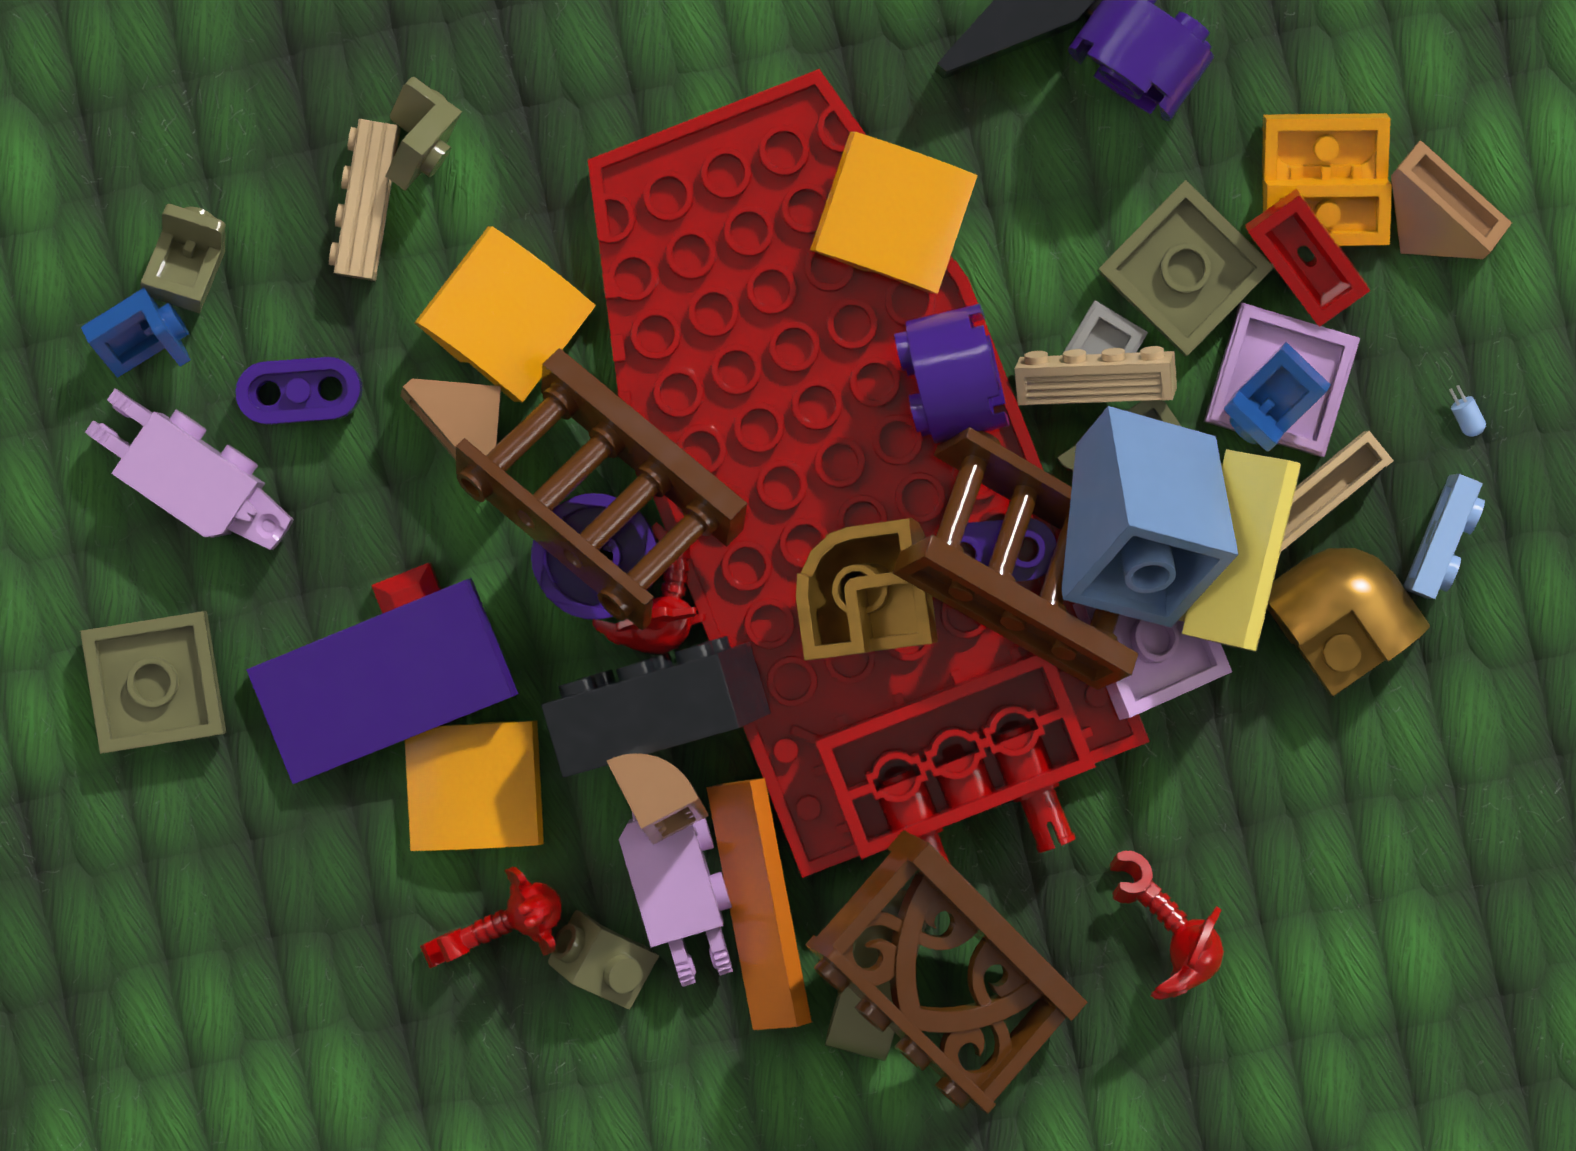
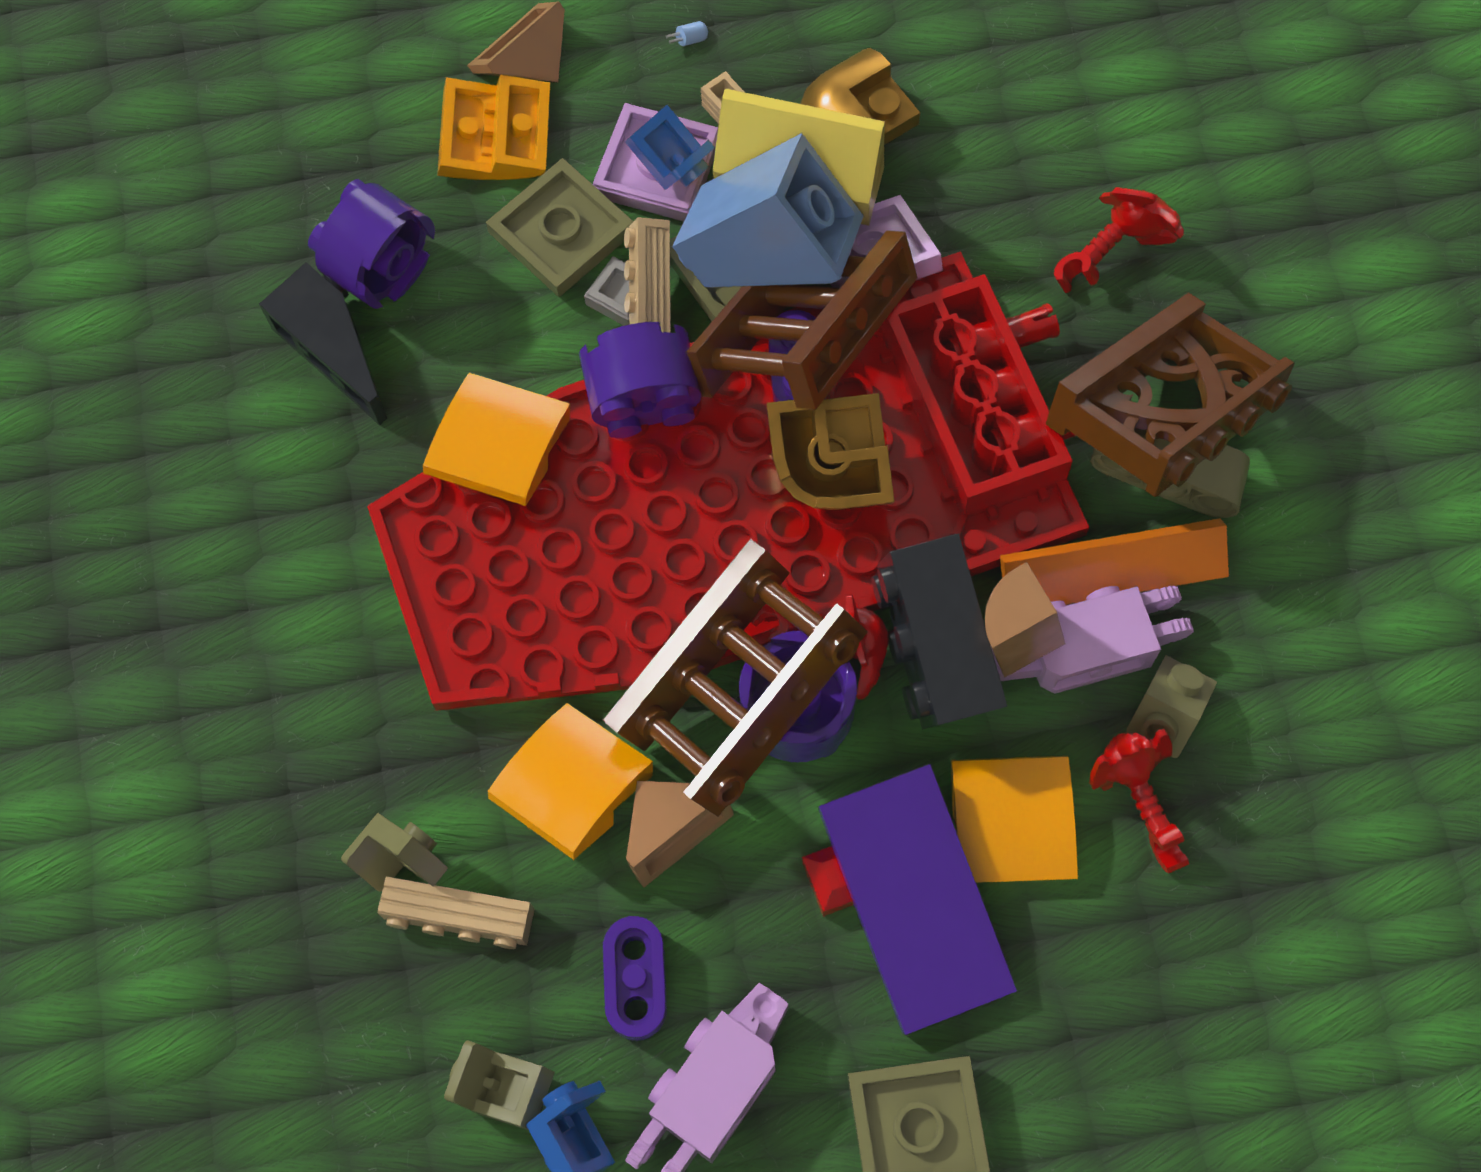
camera: 80 degrees left, 20 degrees down
red piece [1245,188,1370,327] -> none
light blue plate [1403,474,1485,599] -> none

